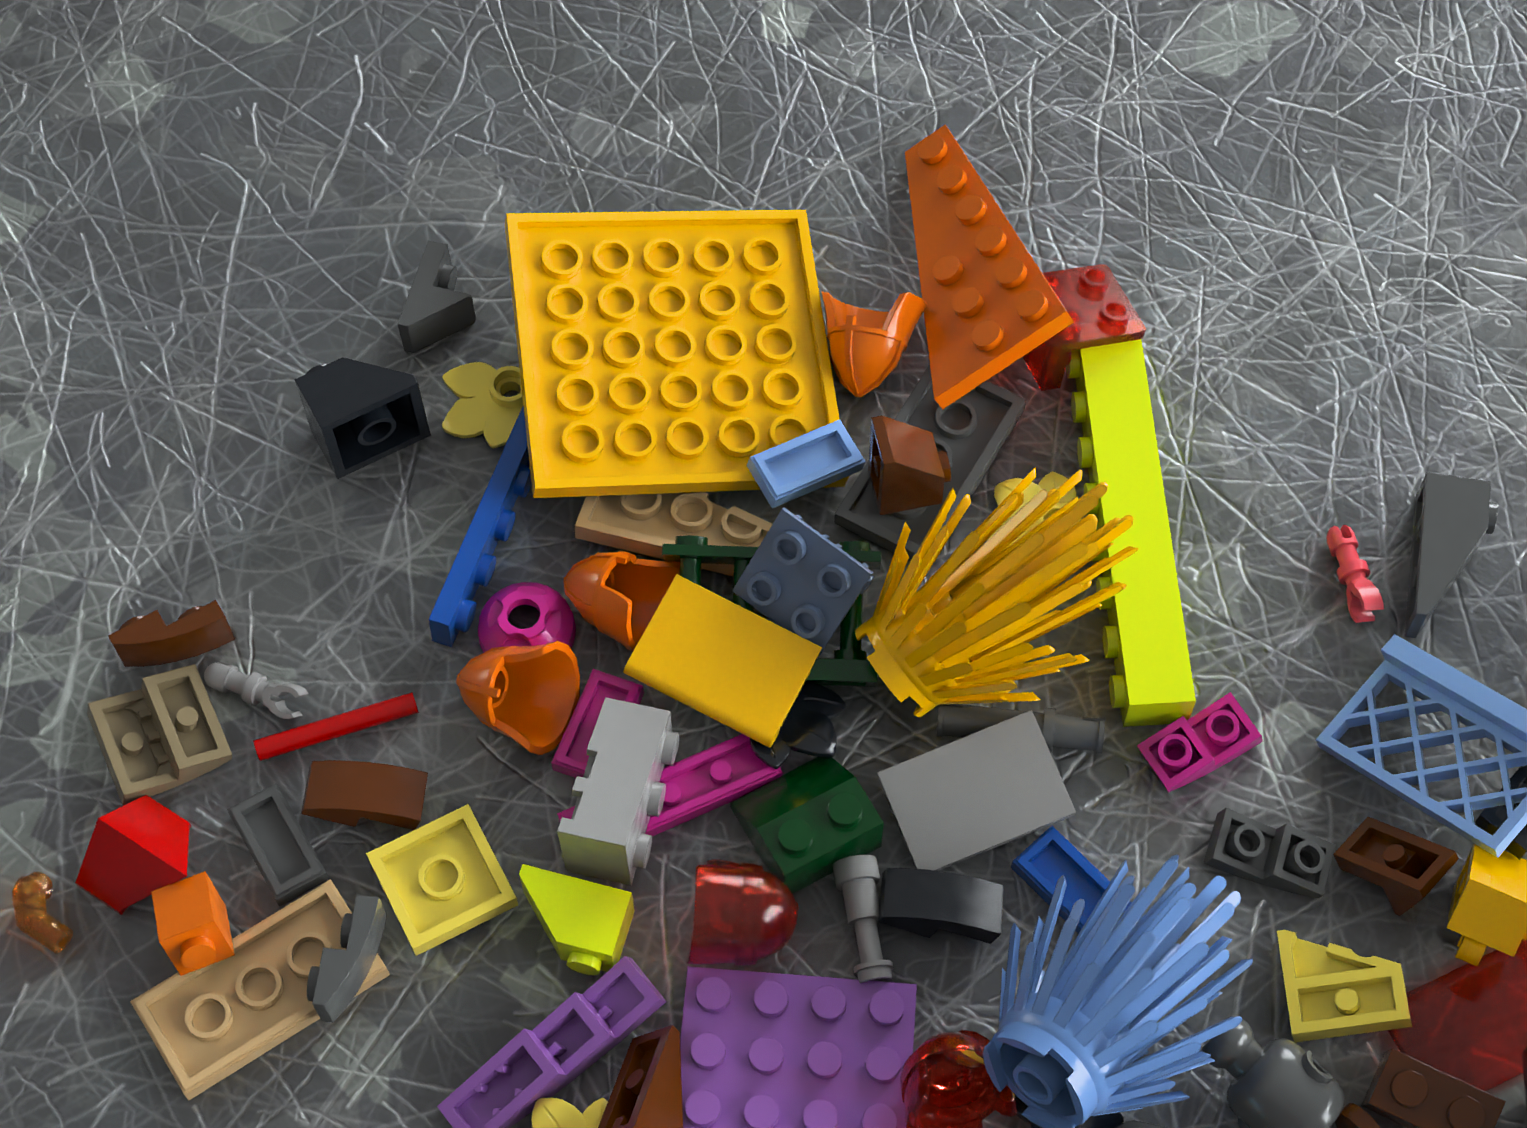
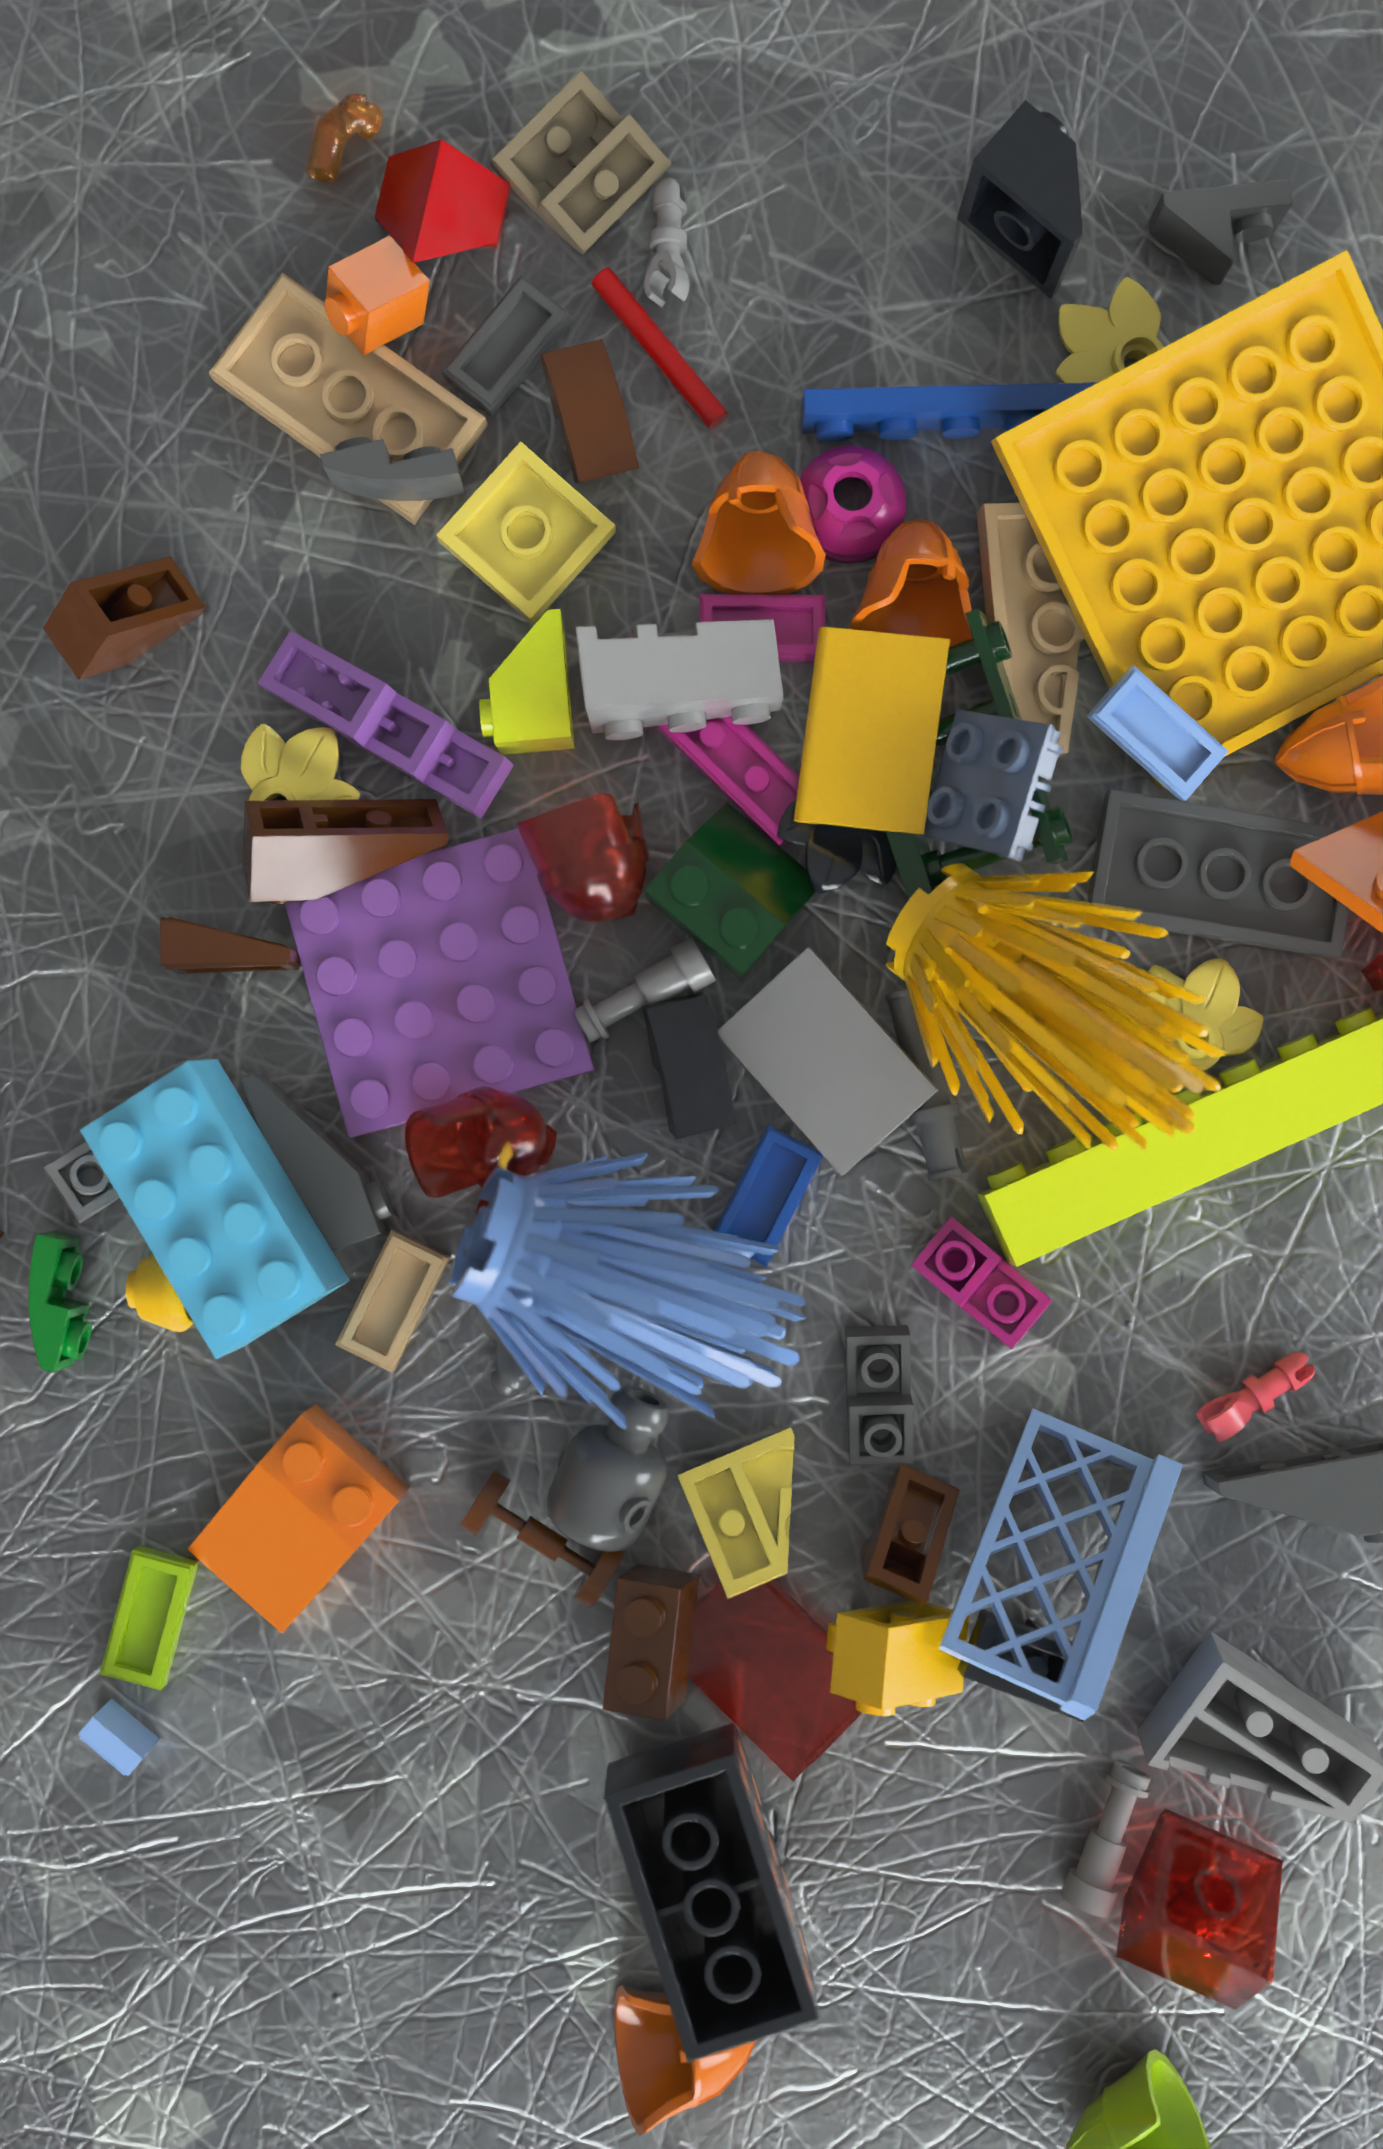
camera: 70 degrees right, 25 degrees up
reddish brown slope [108,600,235,667] -> none
reddish brown slope [868,415,951,515] -> none

